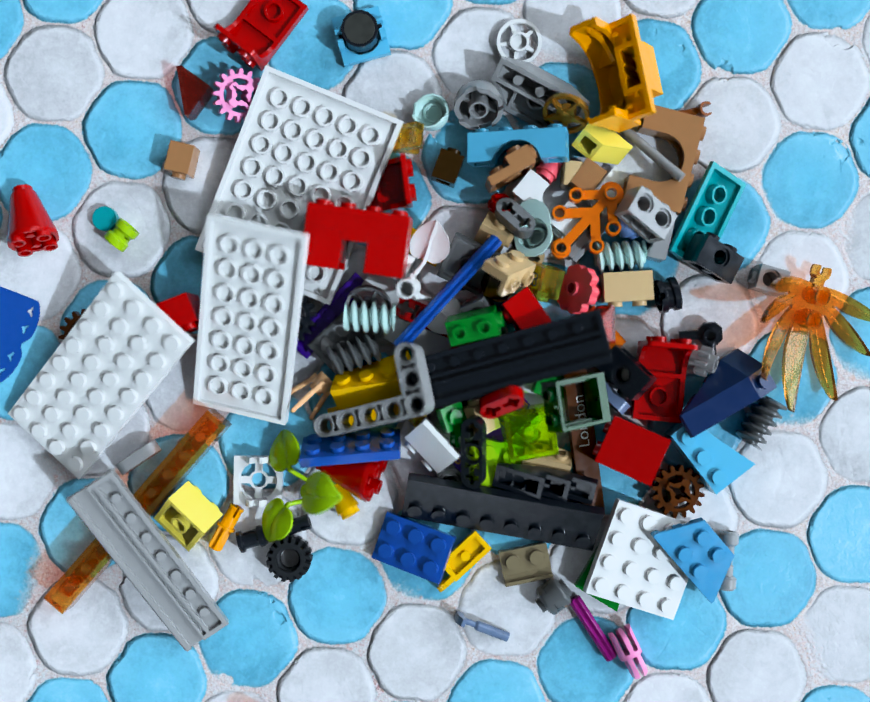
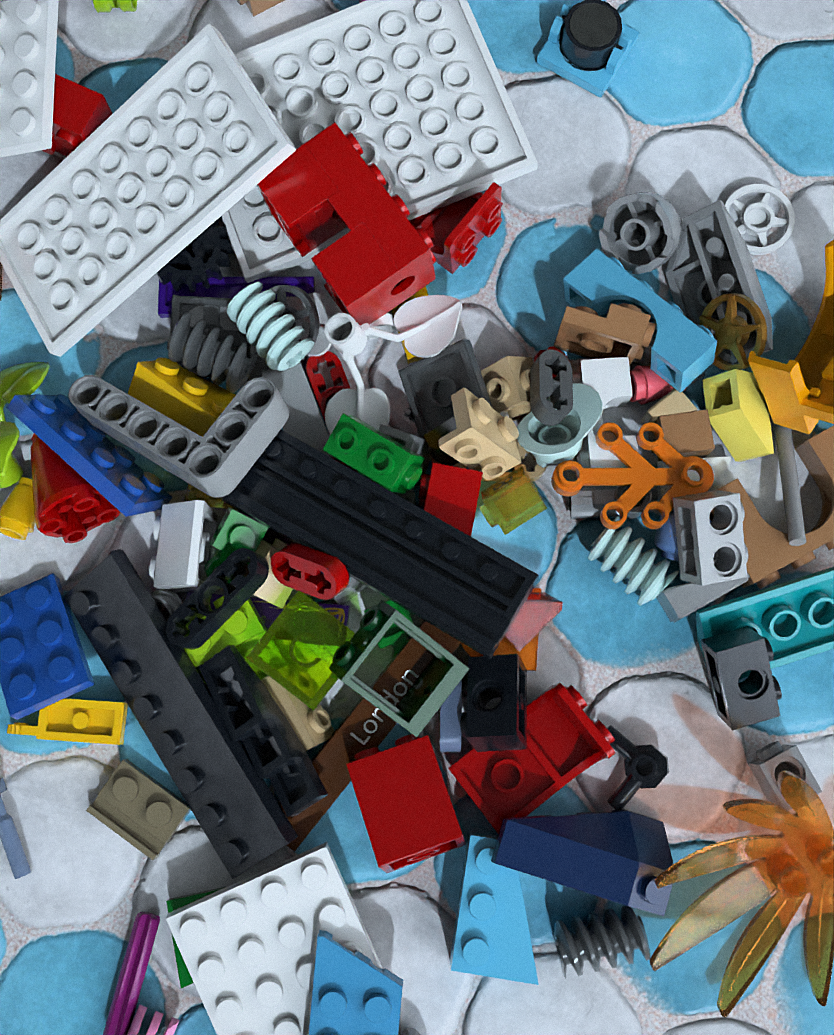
camera: 50 degrees right, 10 degrees down
light nougat plant [290,371,333,420] -> none
clear yellow slope [392,122,424,154] -> none
blue axle [393,235,502,347] -> none
light aqua hair [411,93,449,131] -> none
dark brown brick [431,147,465,188] -> none
dark grey head [535,577,573,615] -> none
coral plant [556,264,602,315] -> none
tan brick [599,270,654,308] -> none
reddish brown gear [650,464,705,518] -> none
black wheel [653,276,683,314] -> none
light grey gear [689,345,719,377] -> none

